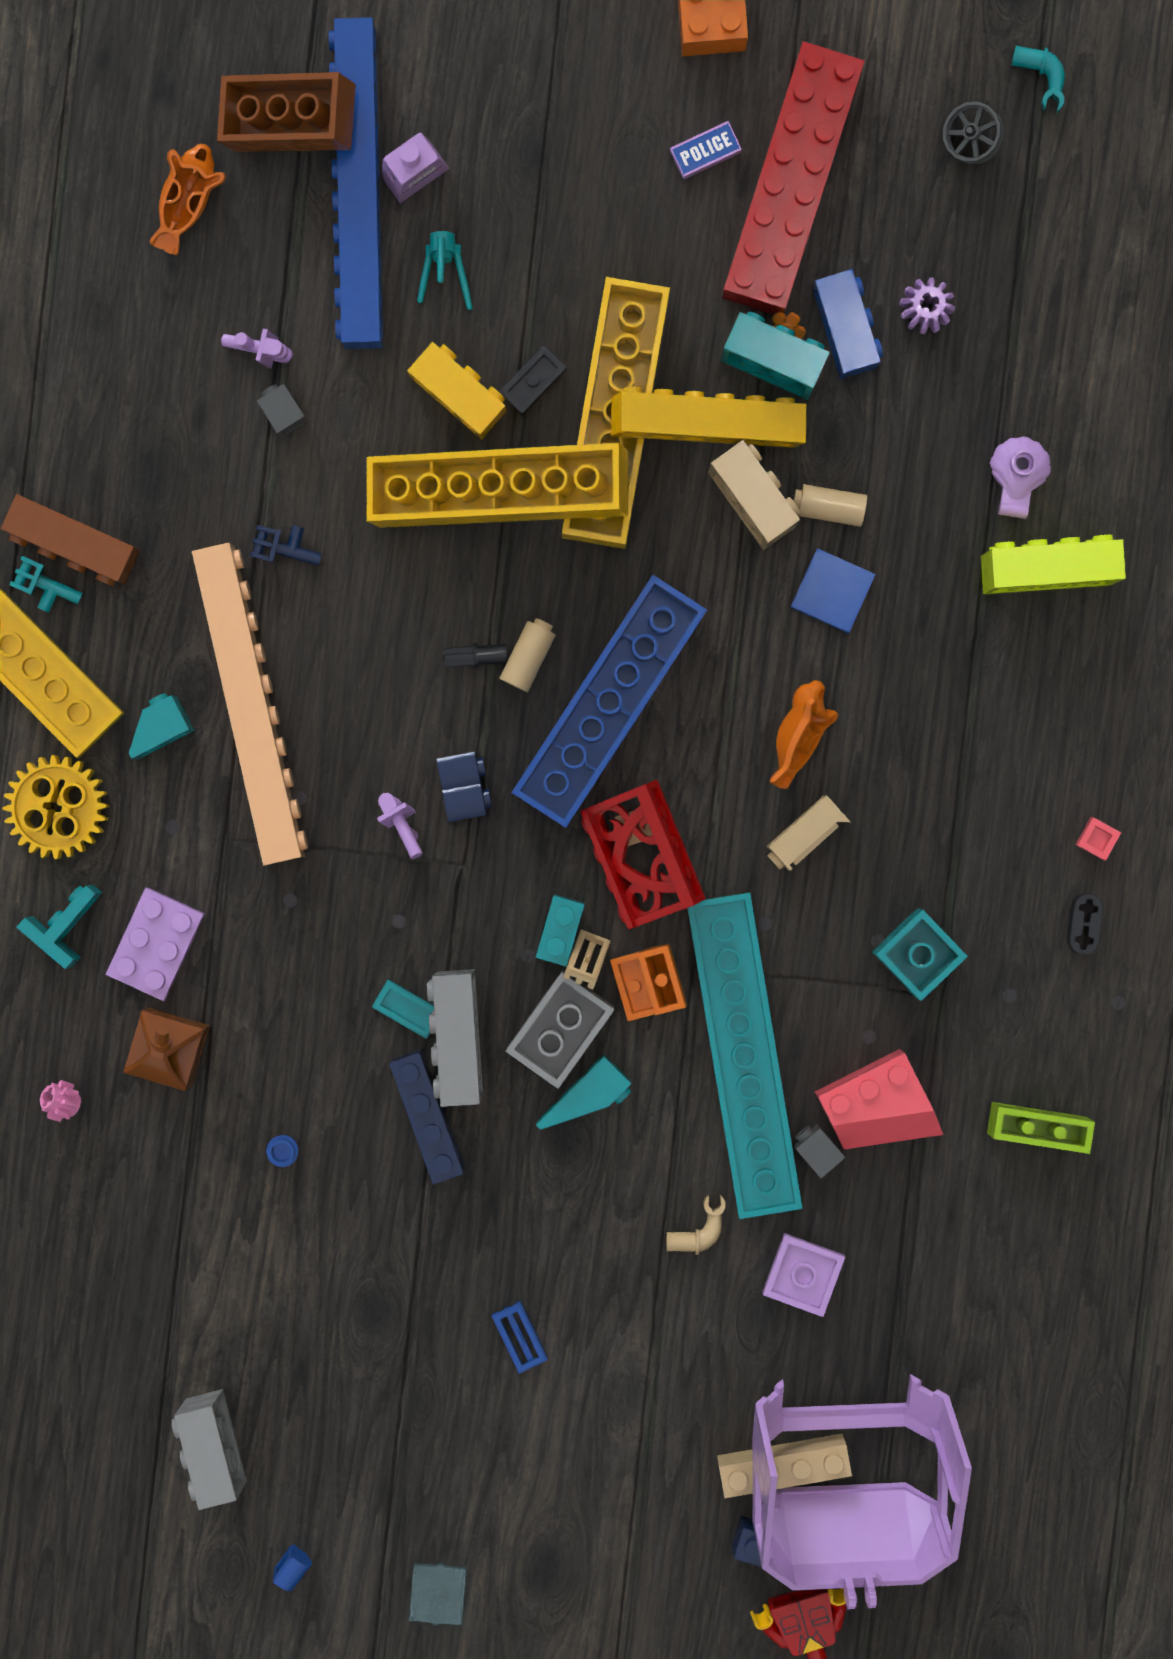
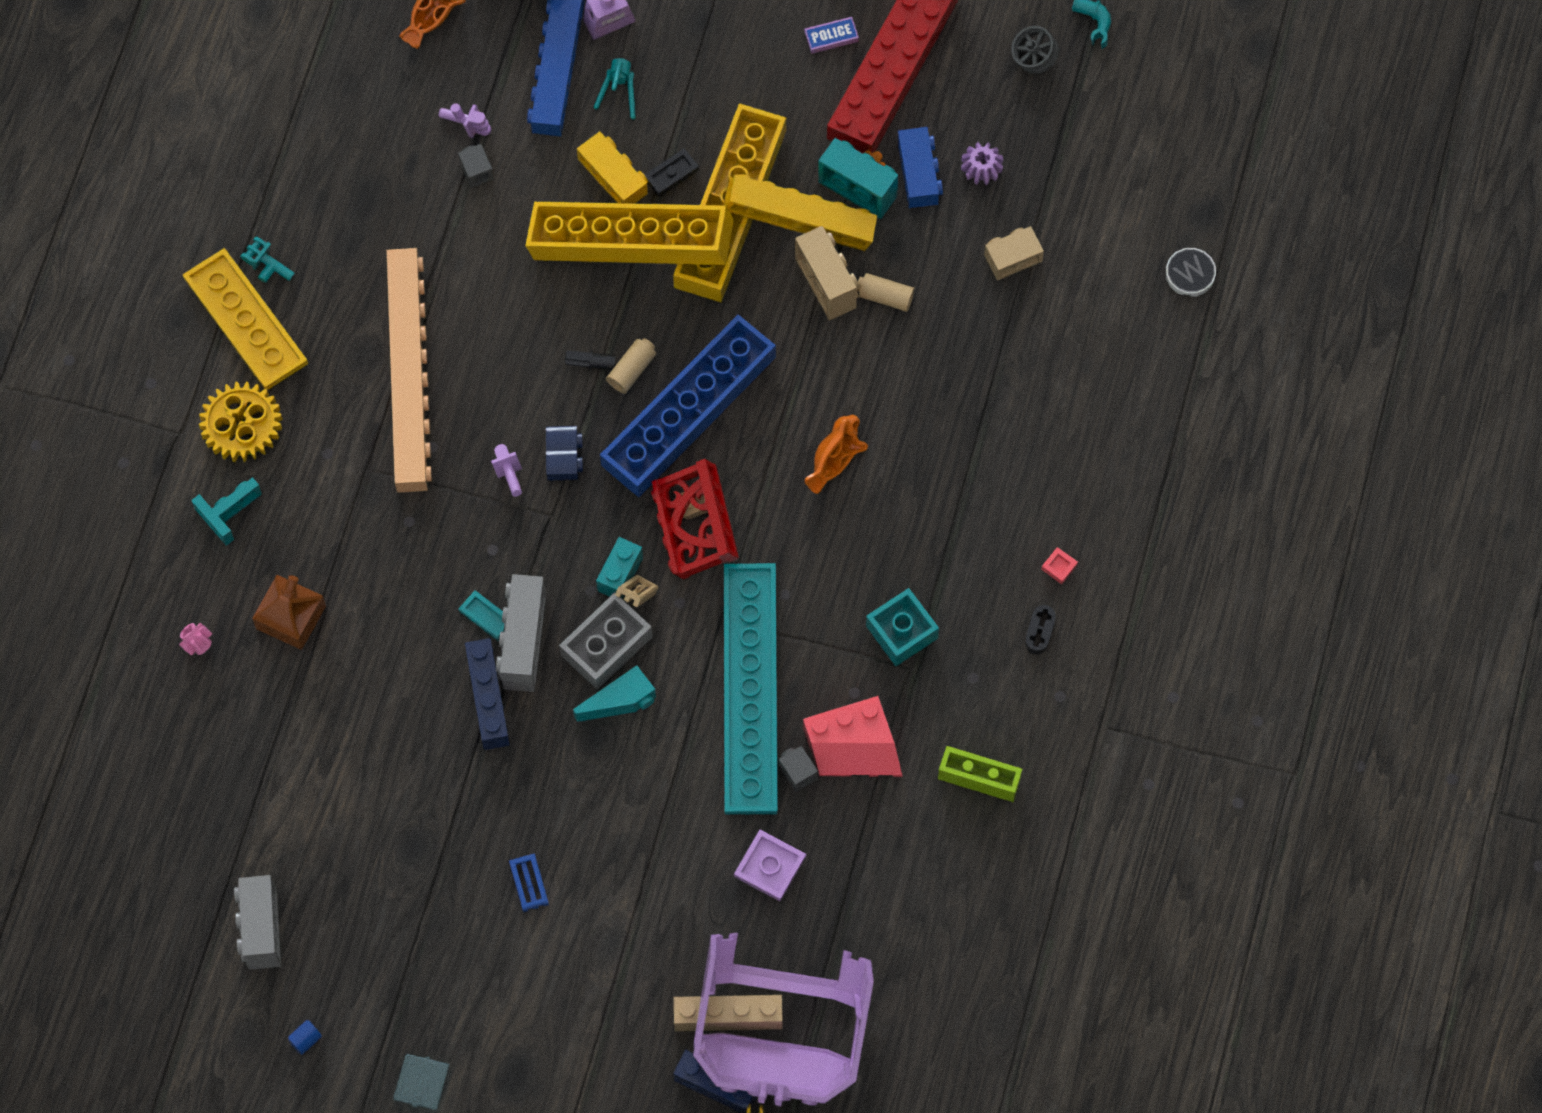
camera: 10 degrees right, 20 degrees down
dark orange brick [1,494,140,587] -> none
lavender plate [105,887,205,1001] -> none
teal slope [129,693,195,760] -> none
dark blue arm [249,525,321,566] -> none
blue plate [266,1135,299,1167] -> none
orange brick [610,944,687,1021] -> none
tan piece [666,1195,726,1255] -> none
tan window [767,795,850,871] -> none
blue tile [790,548,876,633] -> none
neon yellow brick [981,535,1126,594] -> none
lavender animal [990,436,1051,519] -> none
none -> tan brick [984,226,1044,280]

